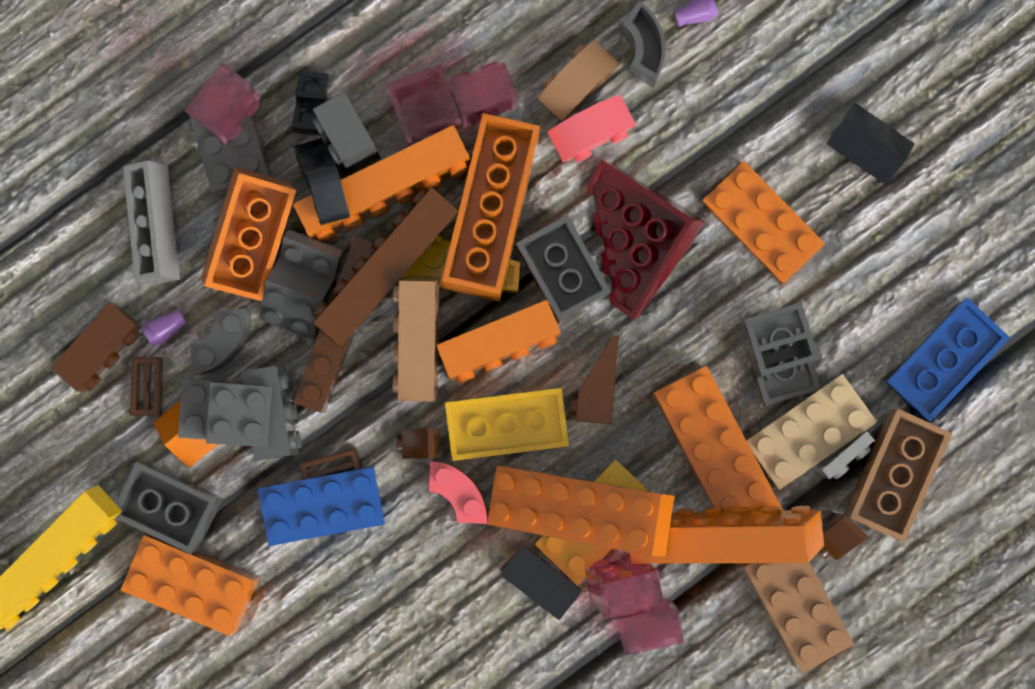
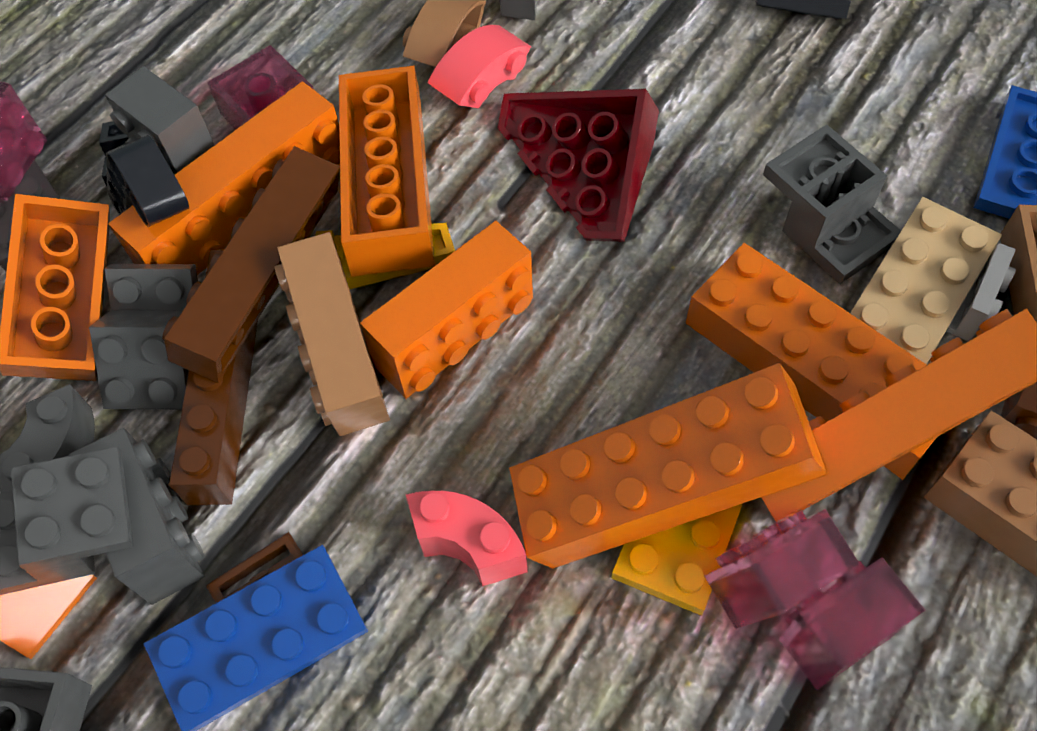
camera: 20 degrees left, 25 degrees down
reddish brown slope [396,428,439,459] -> none
yellow plate [445,388,569,461] -> none
clear pink brick [449,62,518,128] -> none
black piece [500,544,582,621] -> none
dark grey brick [516,215,611,323] -> none
reddish brown slope [570,335,619,425] -> none
orange plate [702,161,825,285] -> none

